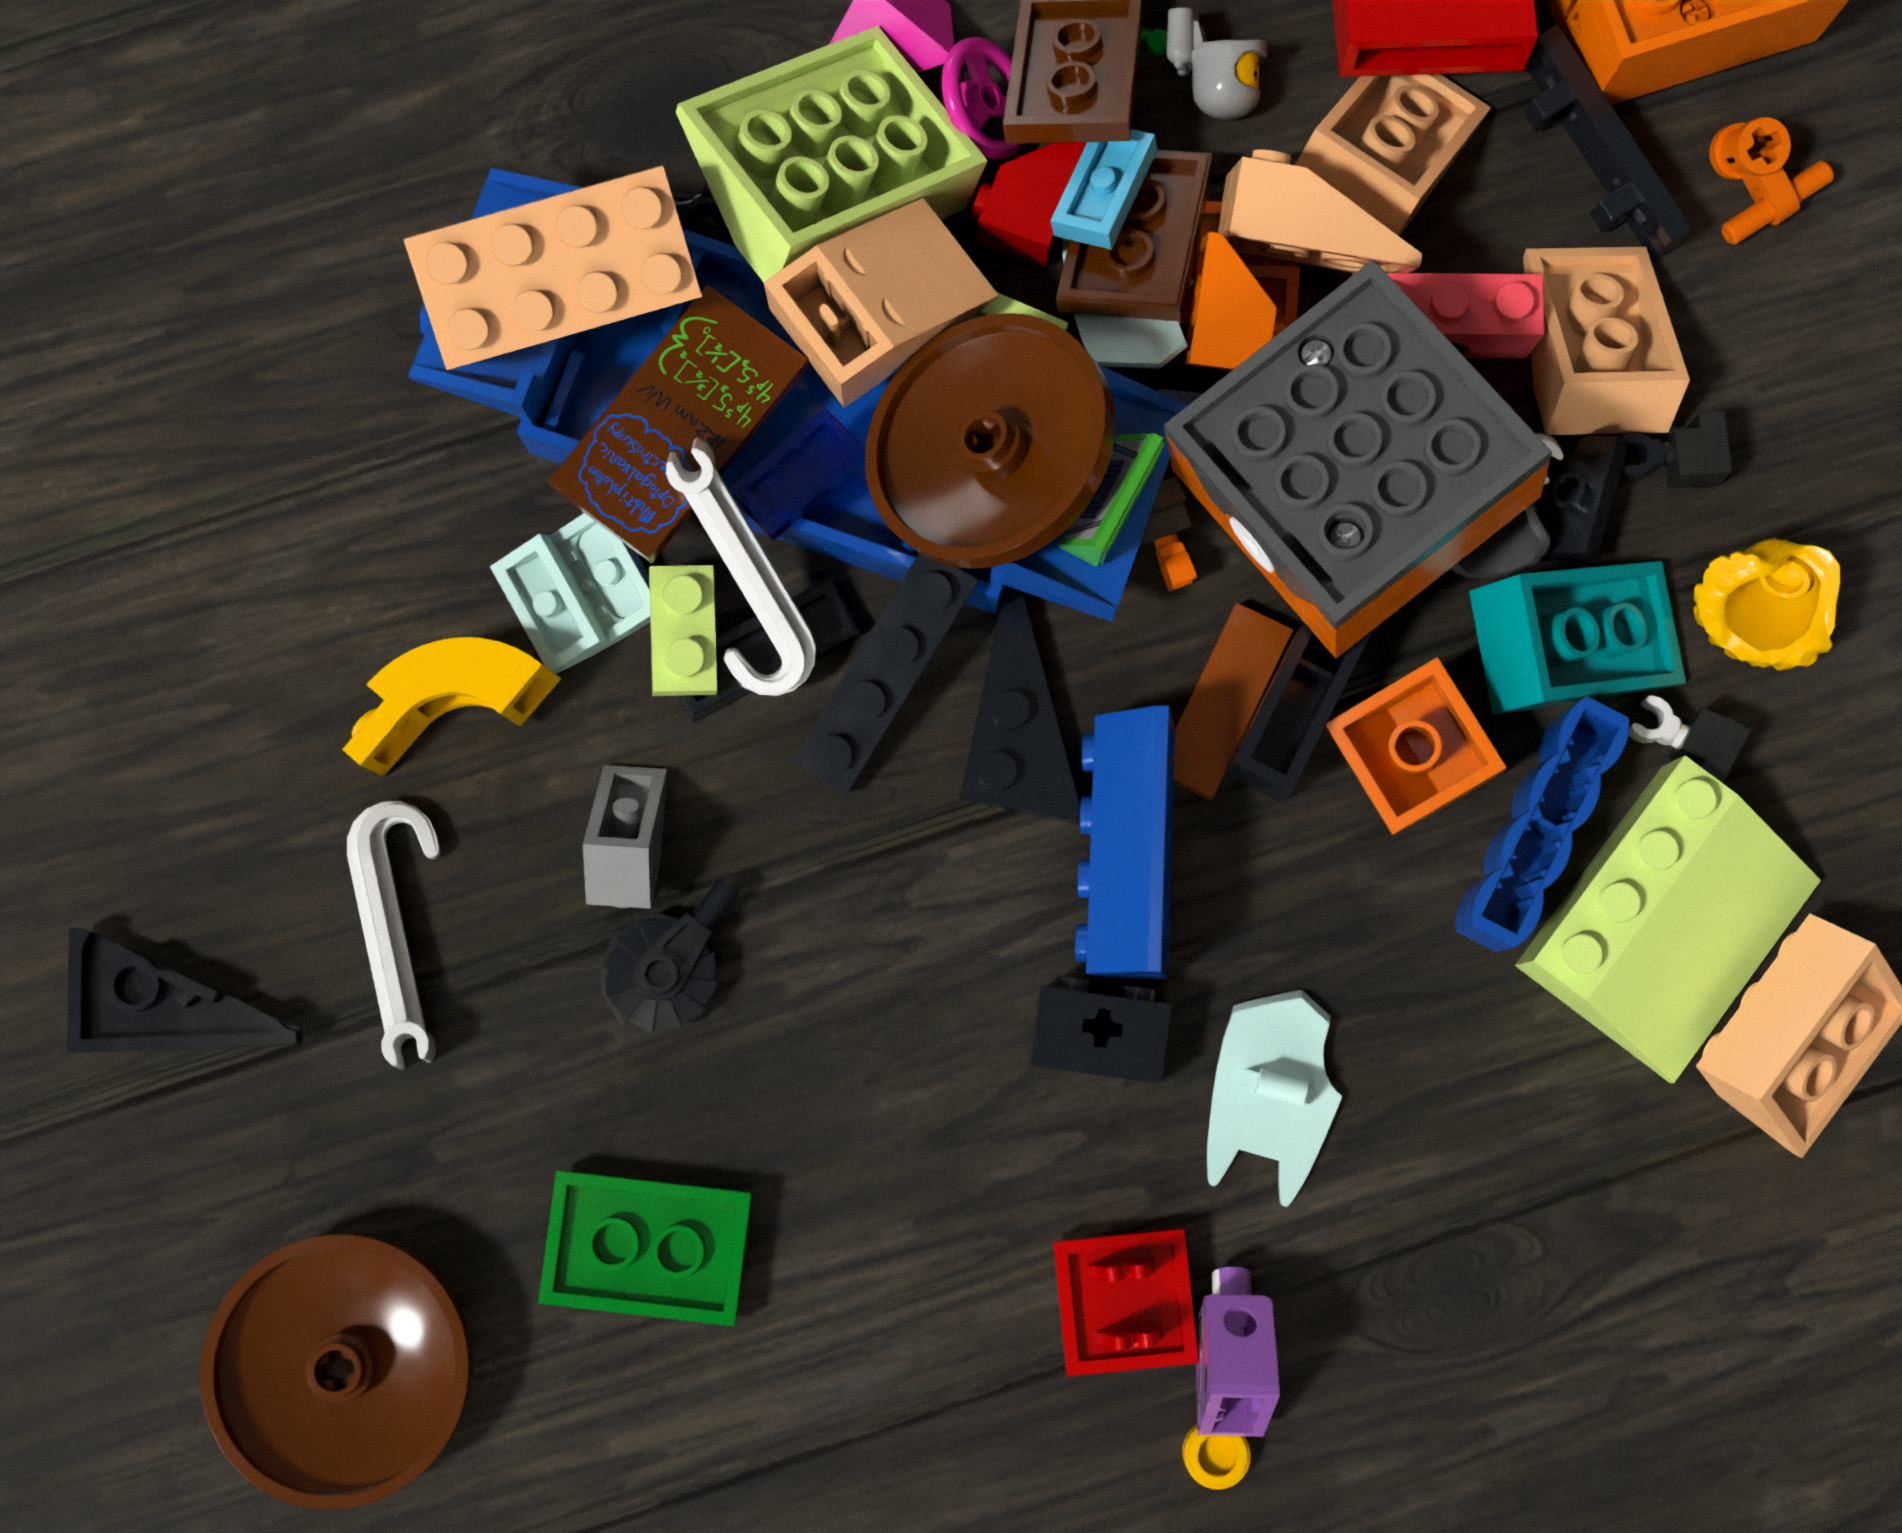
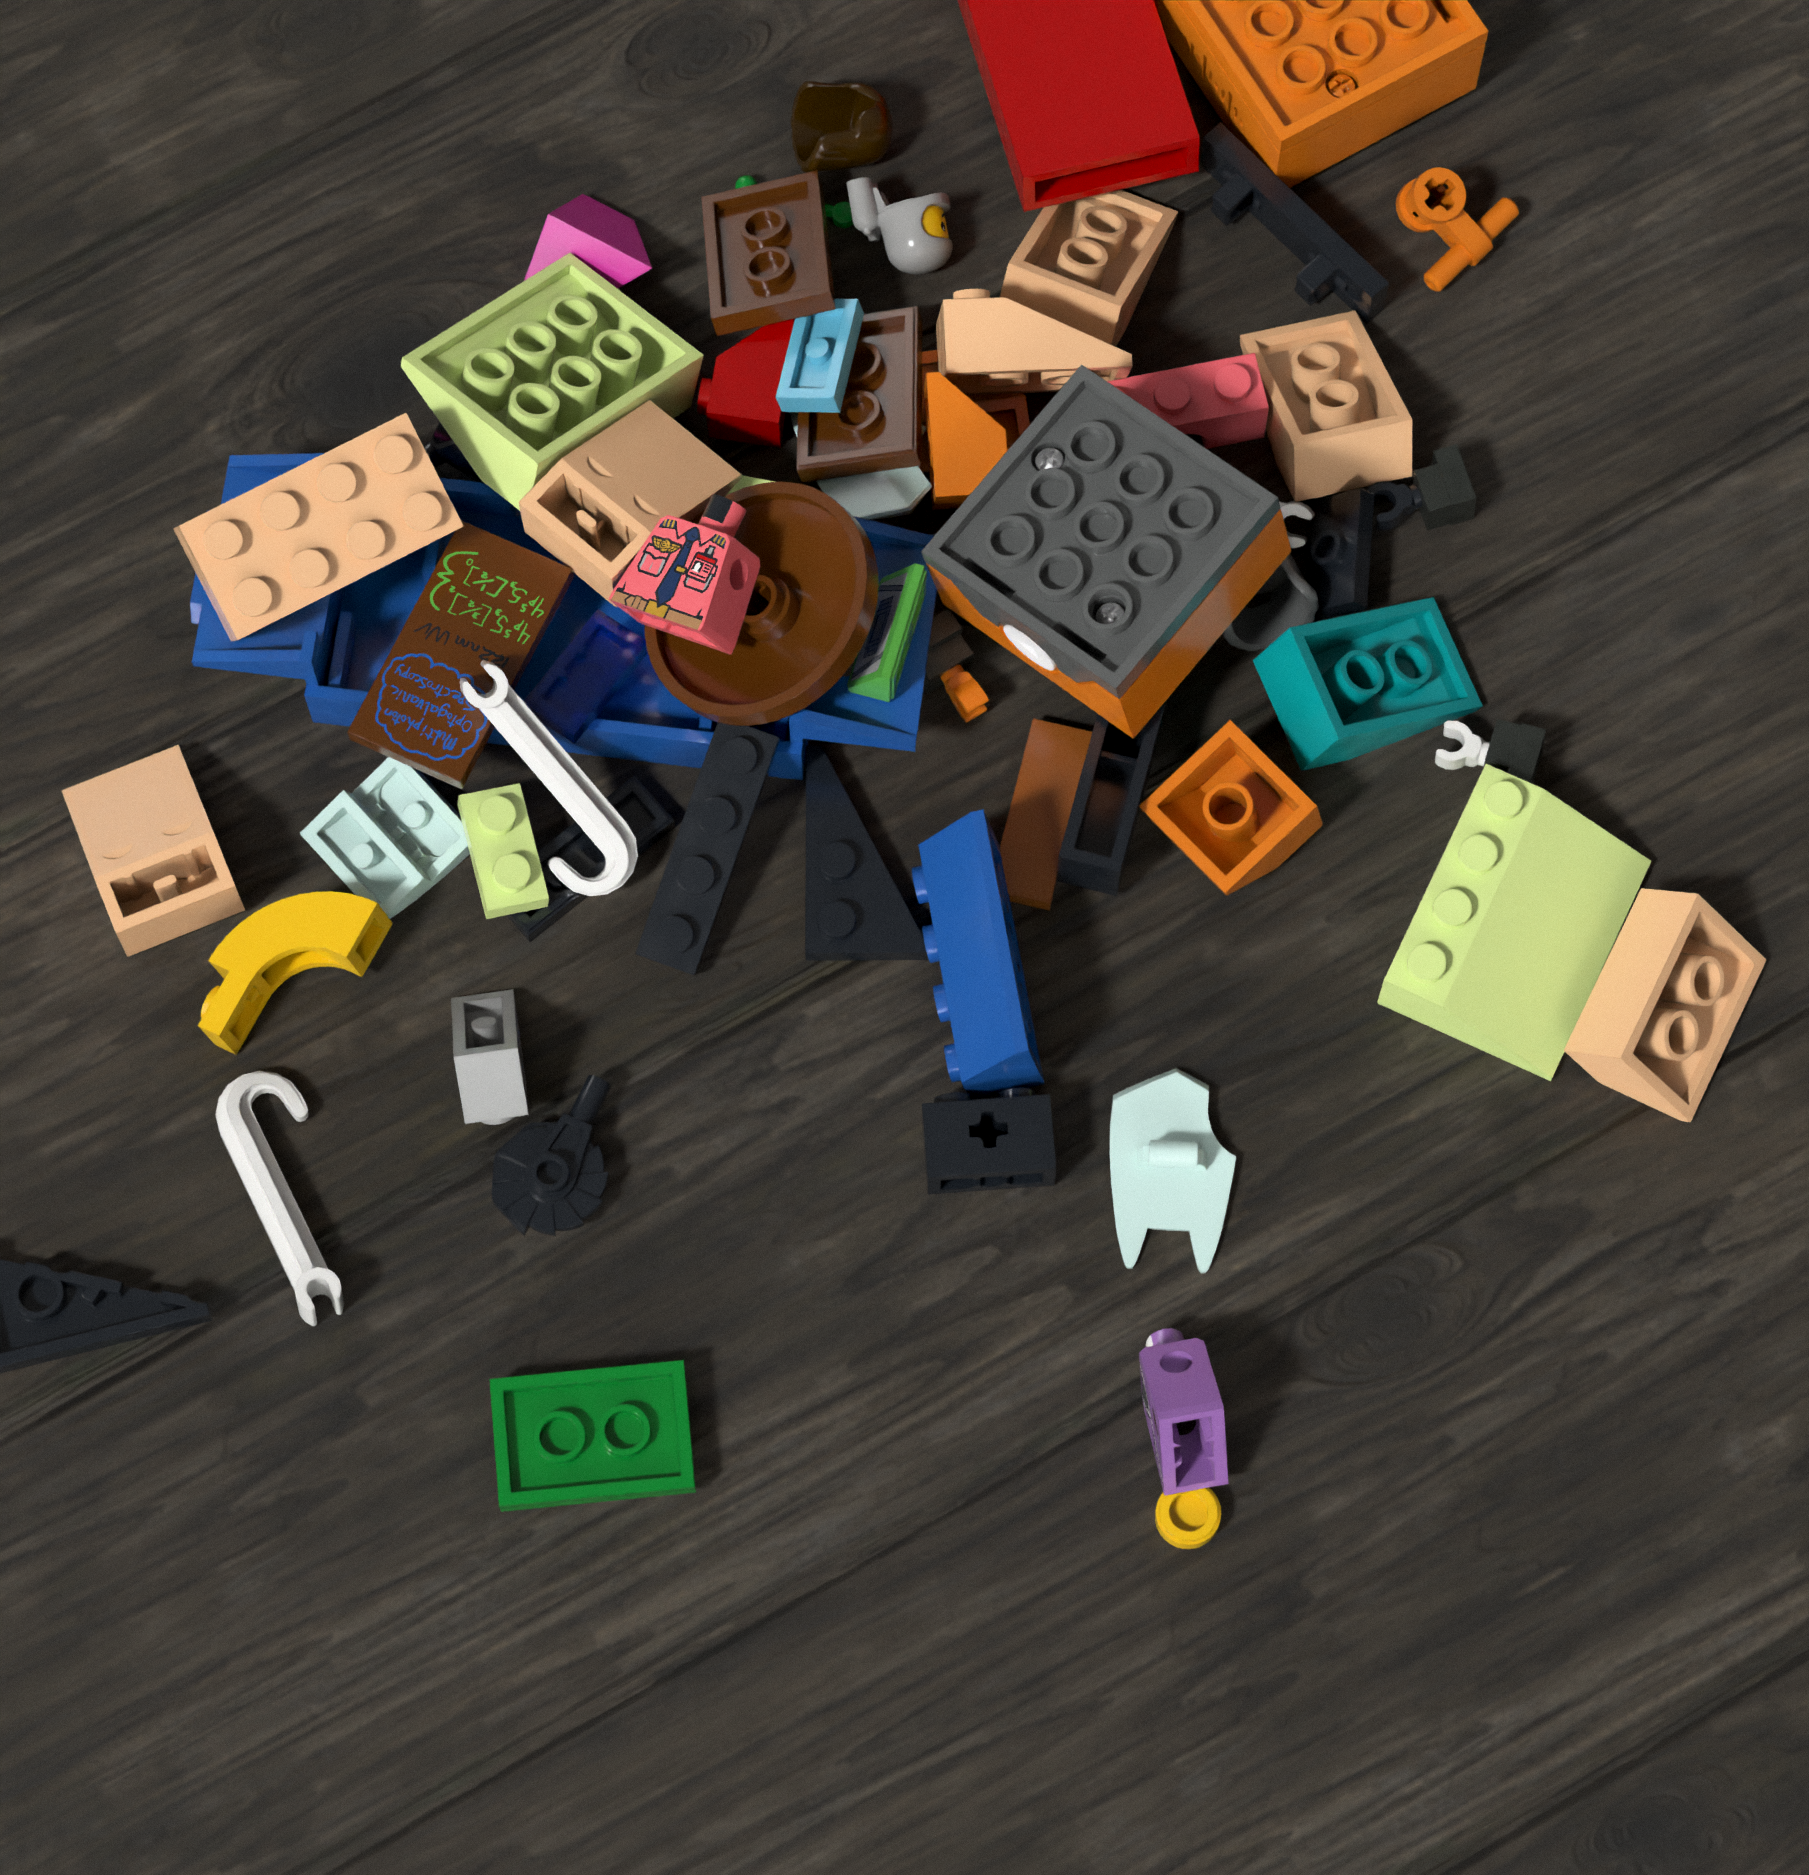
camera: 10 degrees left, 10 degrees down
reddish brown dish [200,1233,474,1510] -> none
dark pink piece [942,37,1025,160] -> none
red plate [1052,1228,1199,1377] -> none
blue brick [1455,696,1629,953] -> none
yellow hair [1694,538,1841,671] -> none
none -> light nougat slope [62,745,245,957]
none -> coral torso [609,494,760,655]

